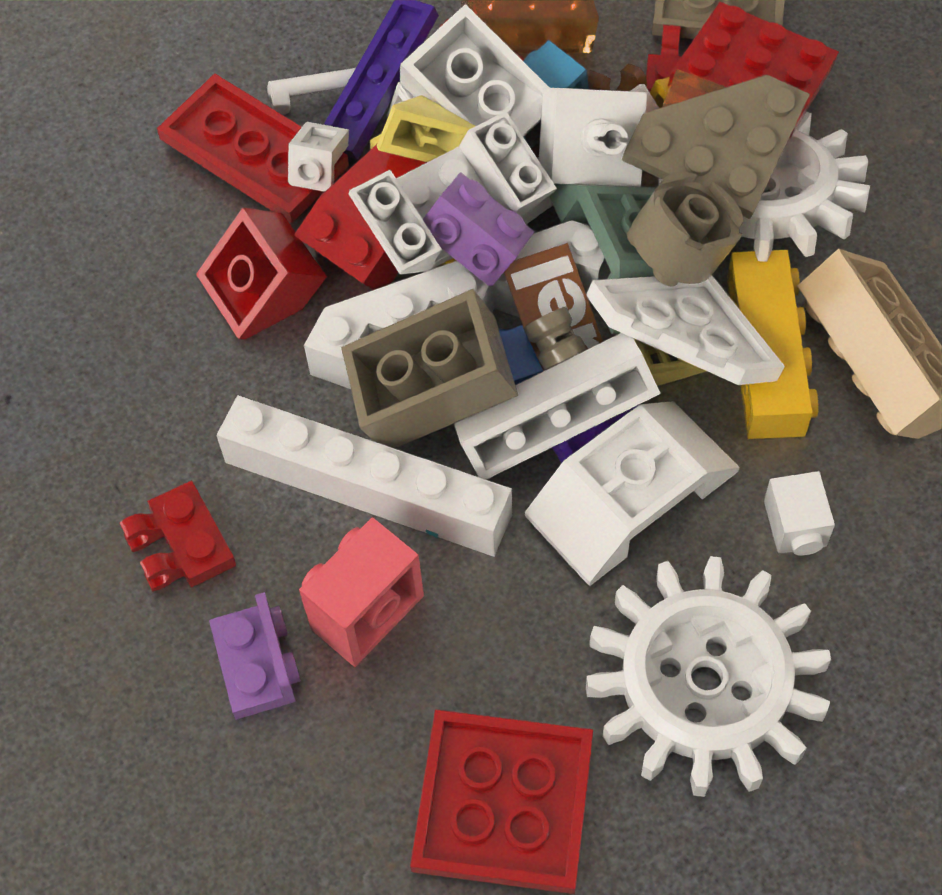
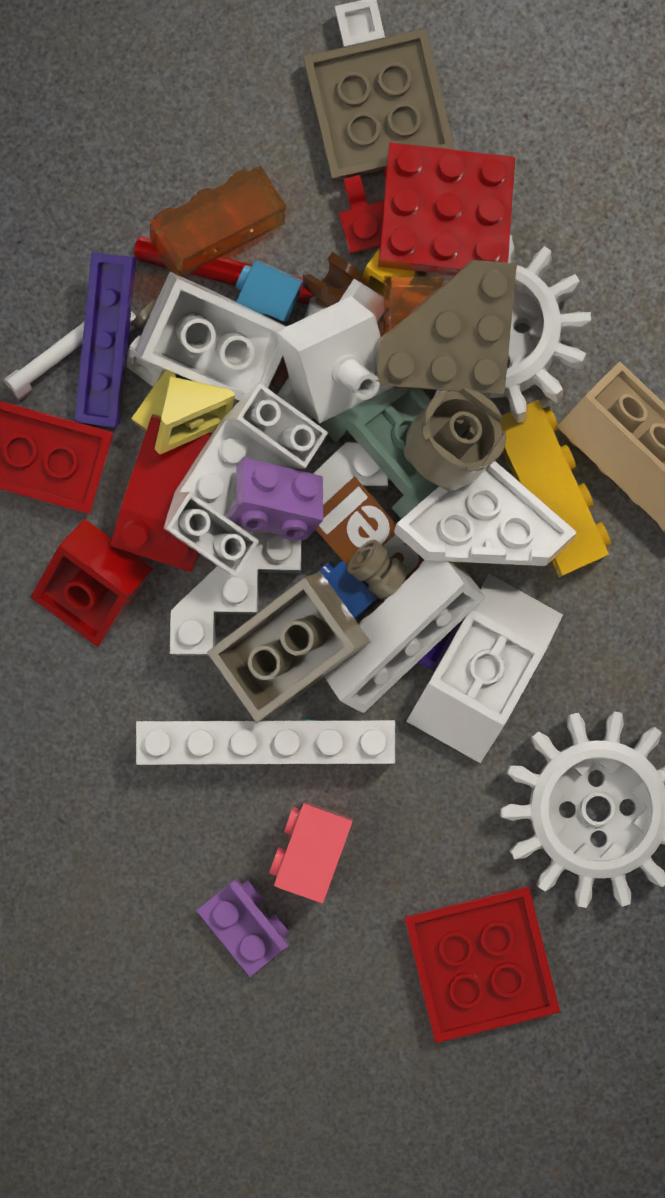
camera: 25 degrees left, 25 degrees up
red plate [119,480,236,592] -> none
white bracket [288,122,349,192] -> none
white brick [764,471,835,556] -> none

